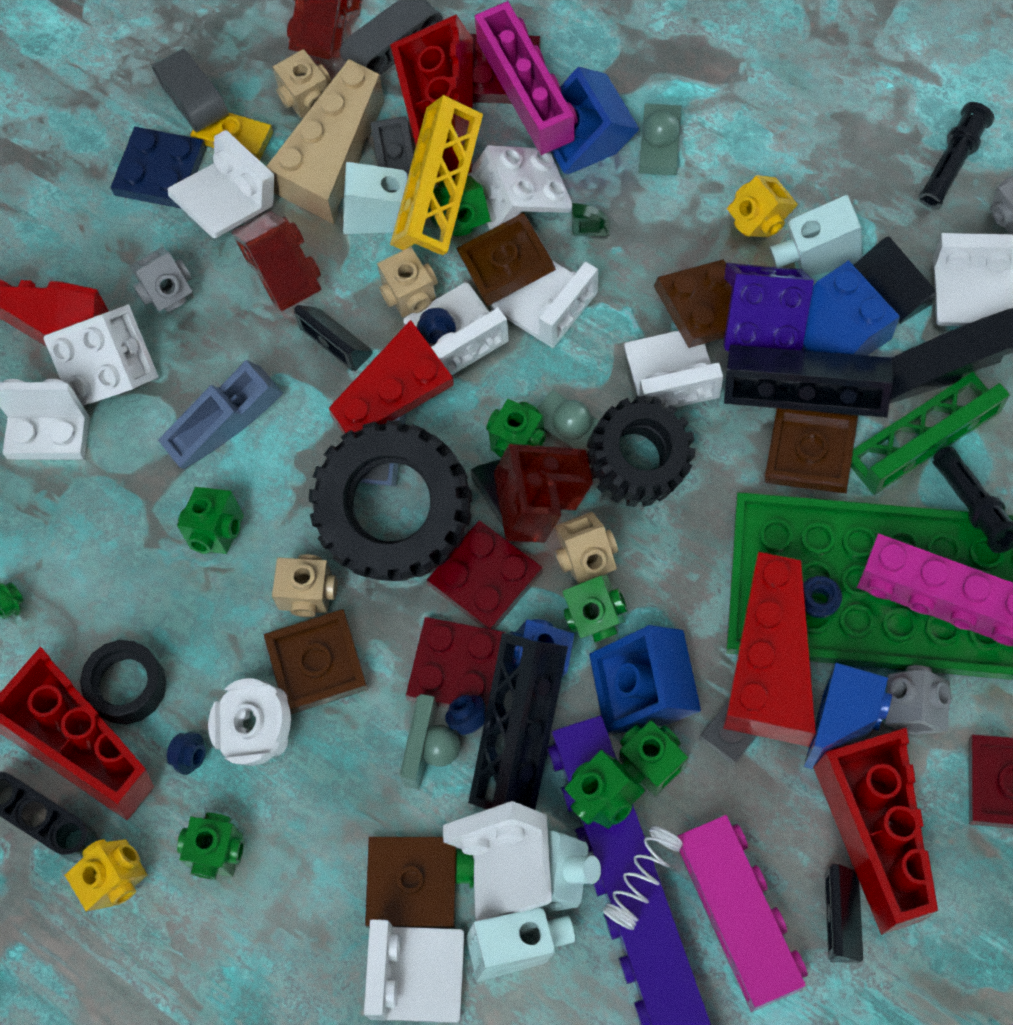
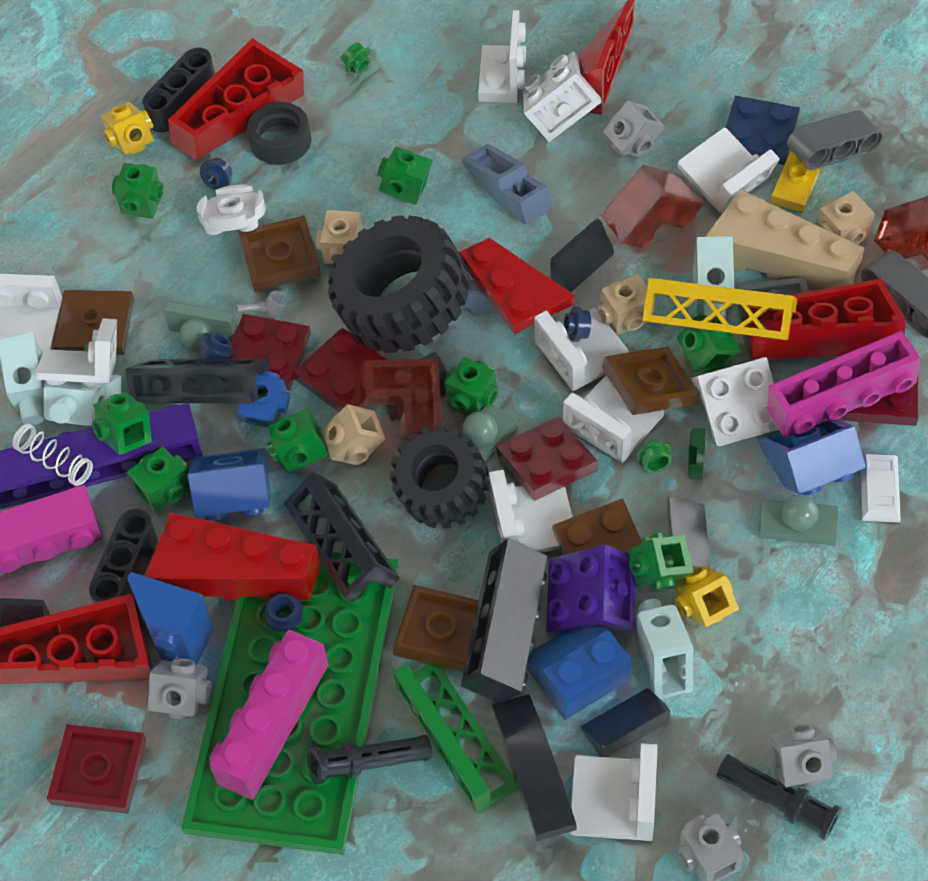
camera: 90 degrees right, 10 degrees down
none -> black beam [89,508,158,603]
none -> light grey hand [235,291,287,319]
none -> black fence [284,471,400,602]
none -> dark red plate [496,416,598,501]
none -> green brick [628,533,694,592]
none -> green plate [636,439,672,473]
none -> slope [667,497,711,568]
none -> light grey brick [769,724,837,787]
none -> white tile [860,454,901,523]

